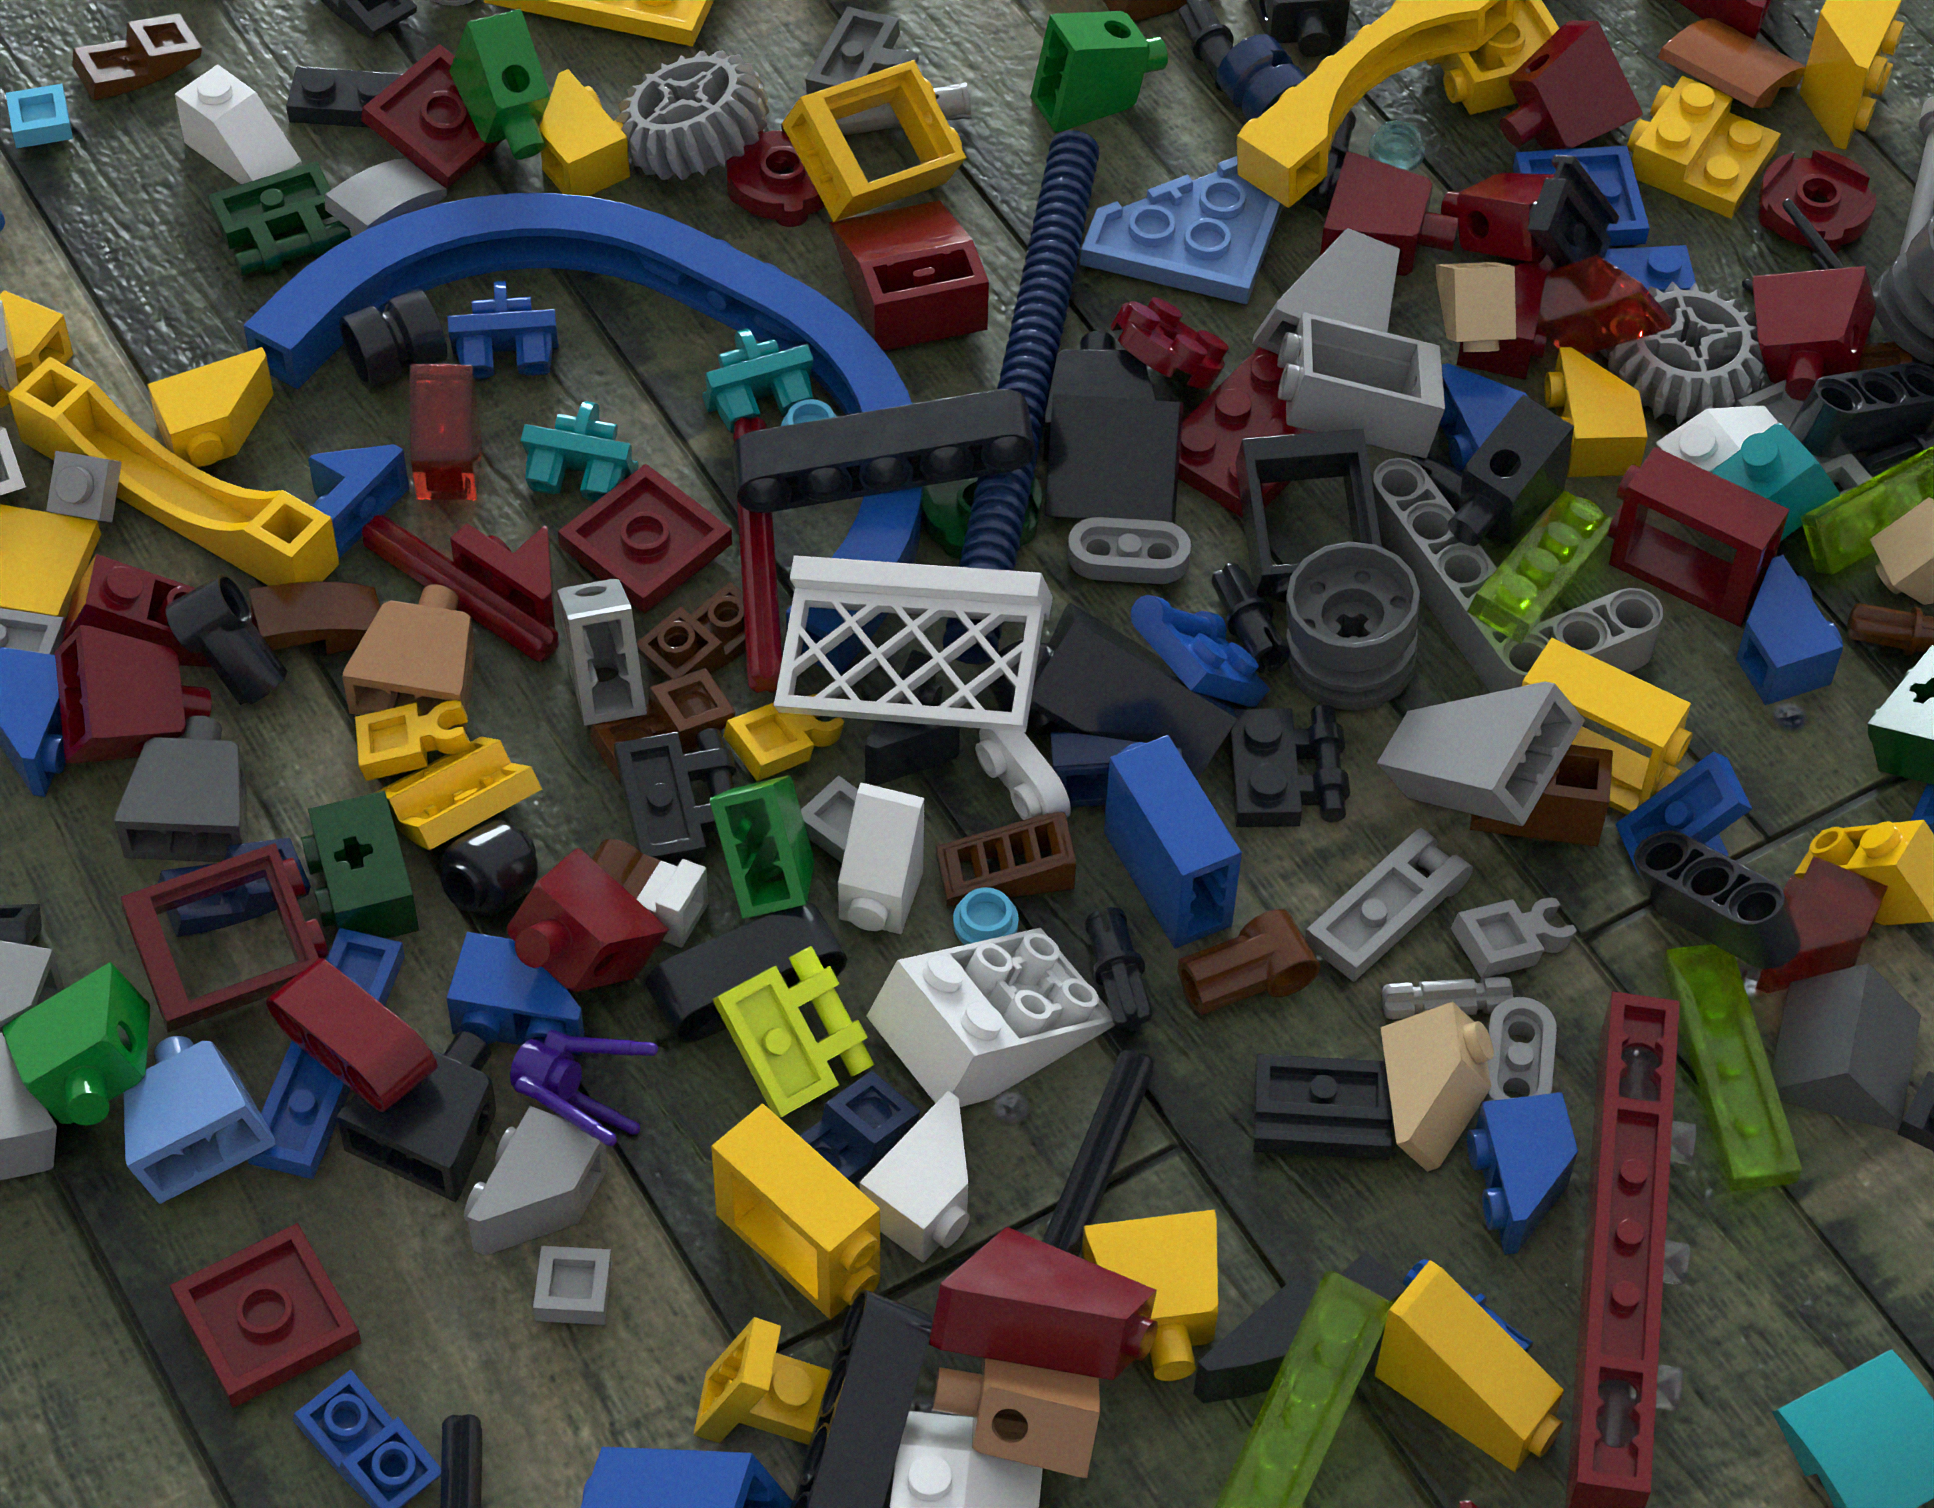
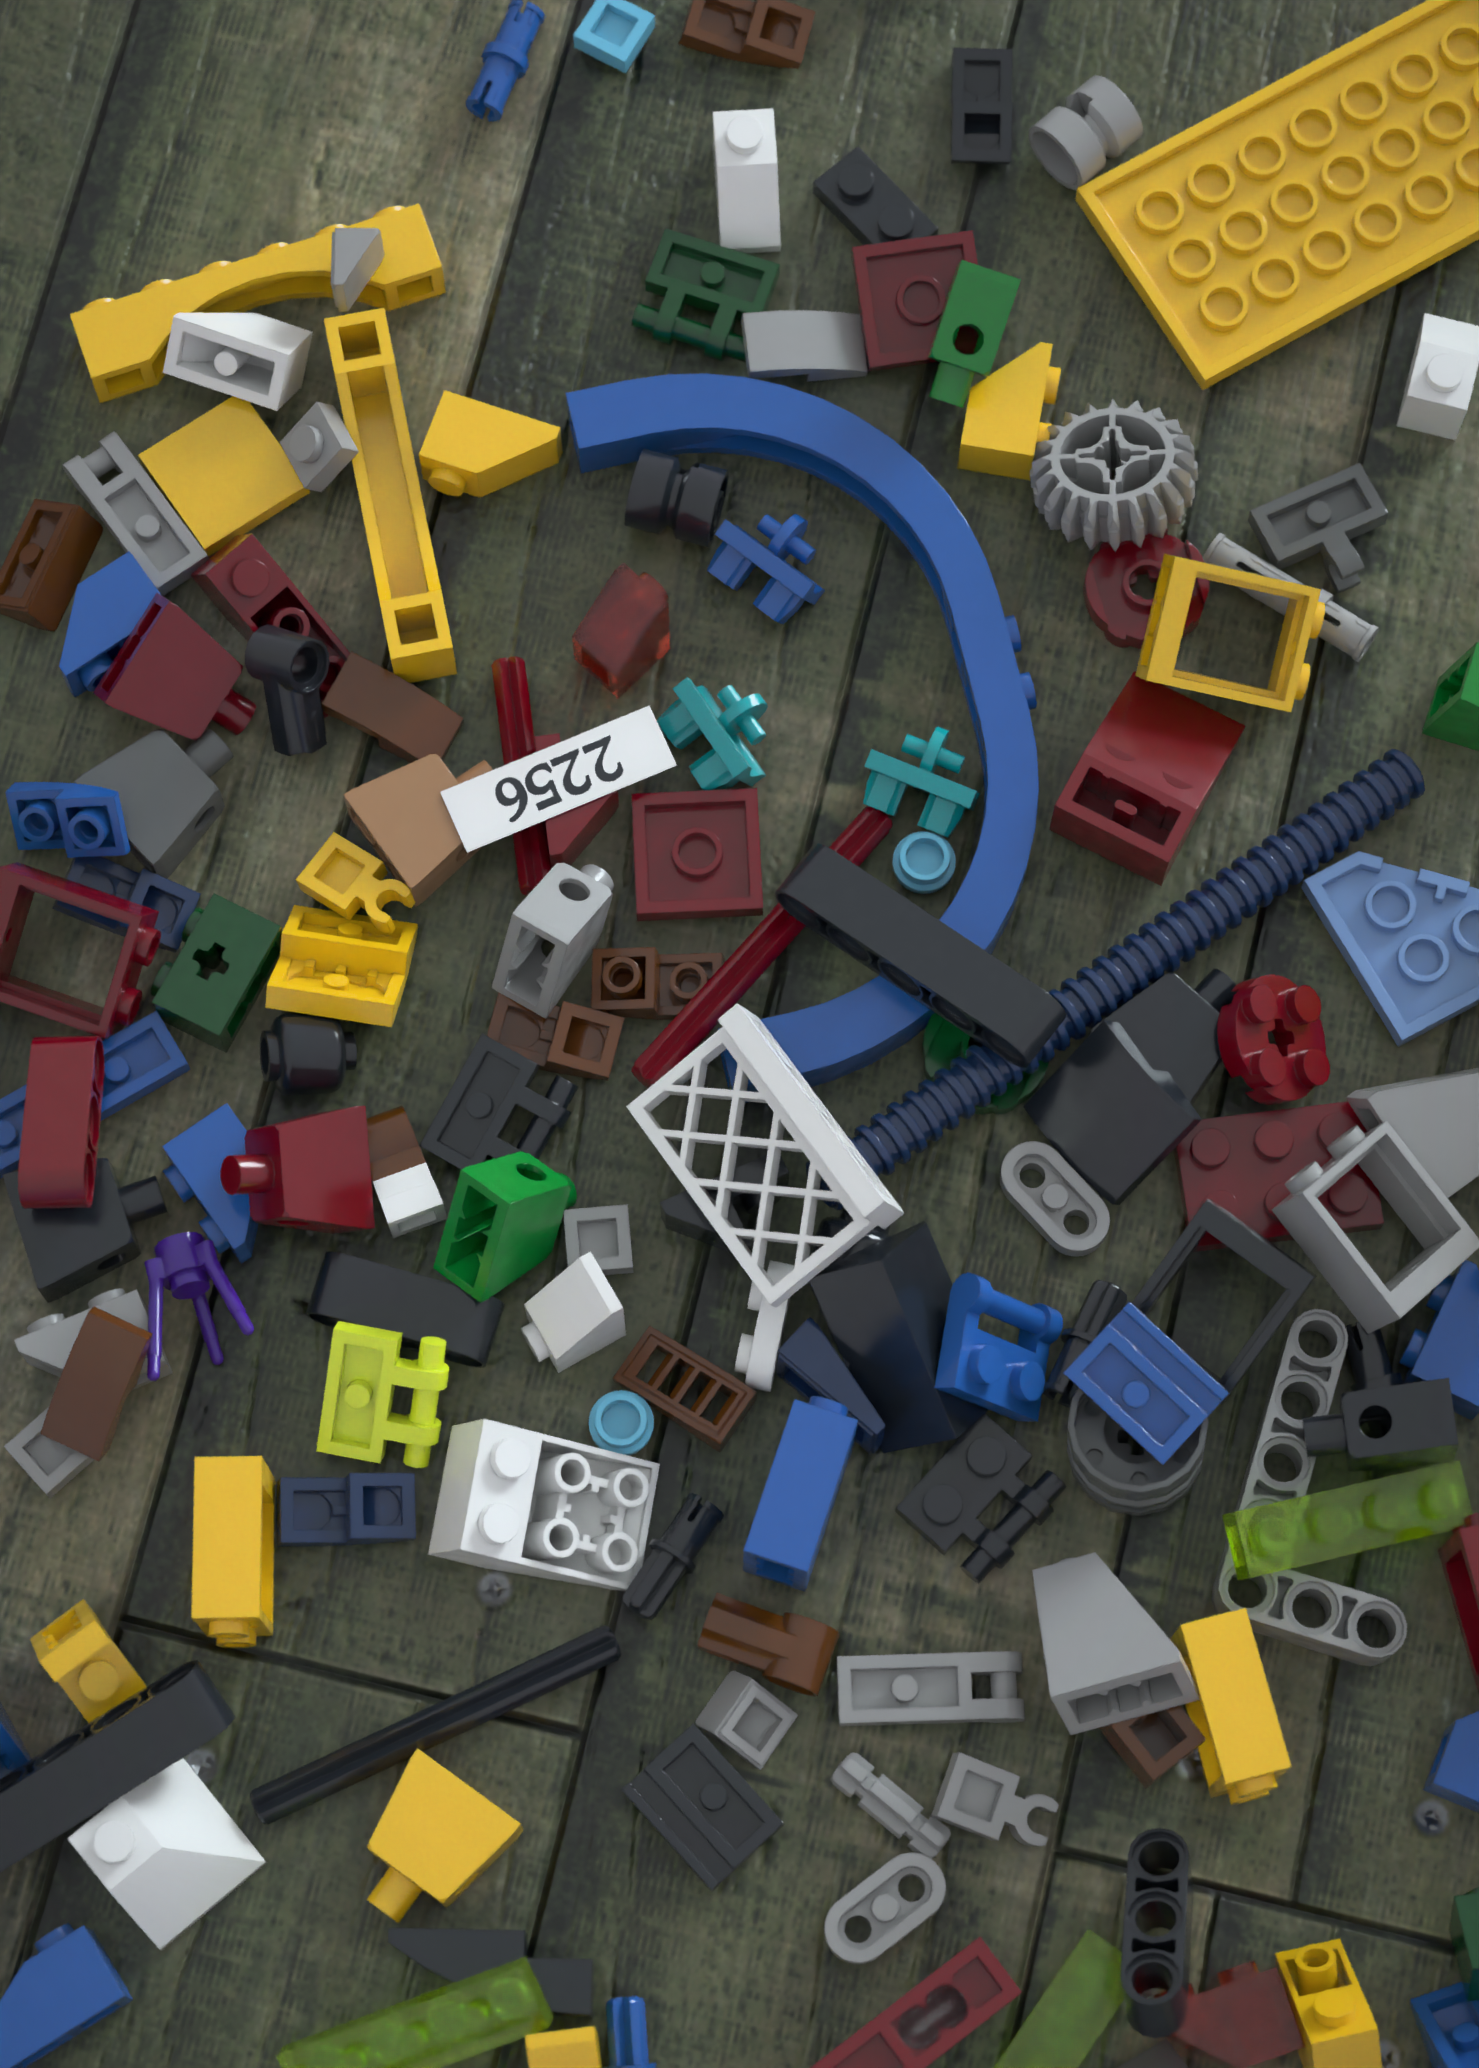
camera: 45 degrees right, 20 degrees up
blue slope [308,444,409,559] -> none
yellow plate [723,694,844,781] -> none
white slope [860,1091,970,1263] -> none
dark red slope [929,1227,1158,1380] -> none
medium nougat torso [932,1358,1100,1478] -> none
tan slope [1380,1001,1494,1172] -> none
blue slope [1467,1092,1578,1255] -> none
blue slope [1615,751,1752,875] -> none
none -> blue slope [5,782,130,858]
none -> reddish brown slope [40,1306,153,1461]
none -> white sticker [440,706,677,853]
none -> light grey slope [695,1671,798,1770]
none -> blue plate [1063,1301,1229,1465]

